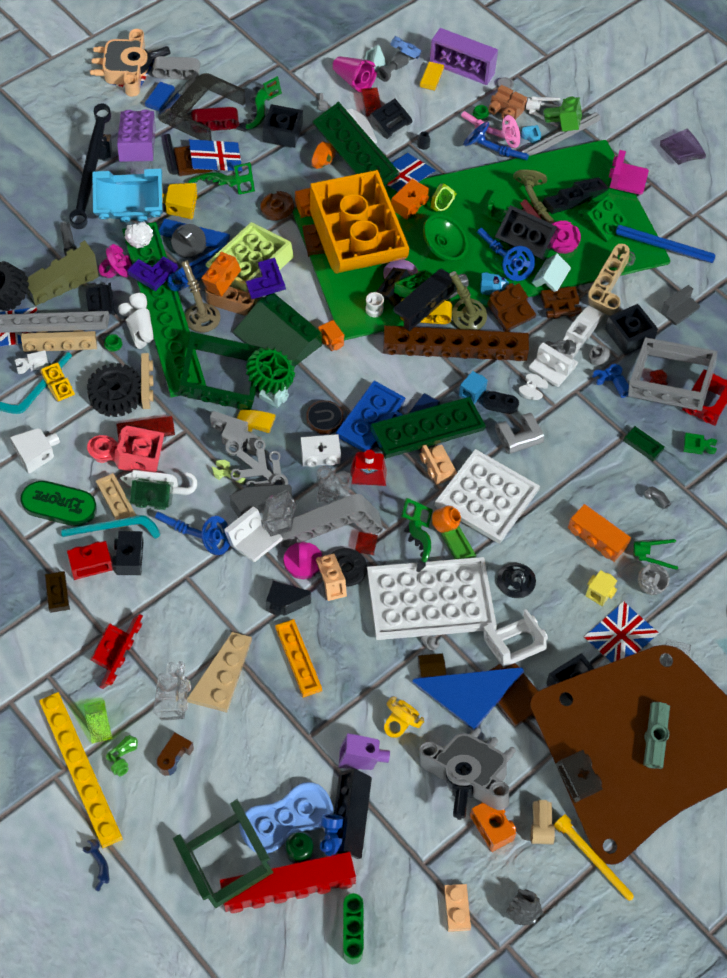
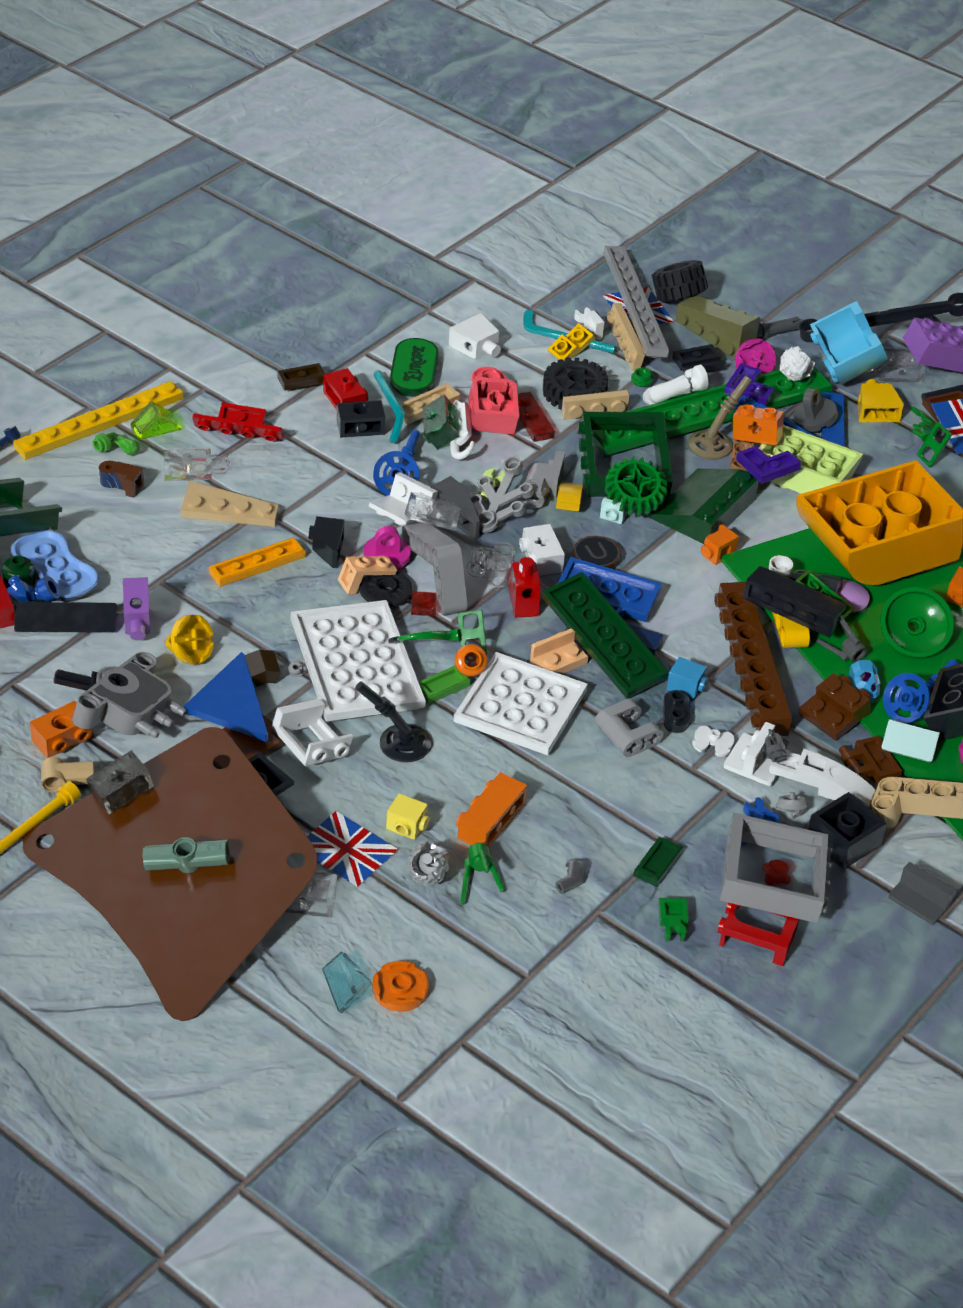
camera: 80 degrees right, 15 degrees down
olive dish [450,271,487,330] -> none

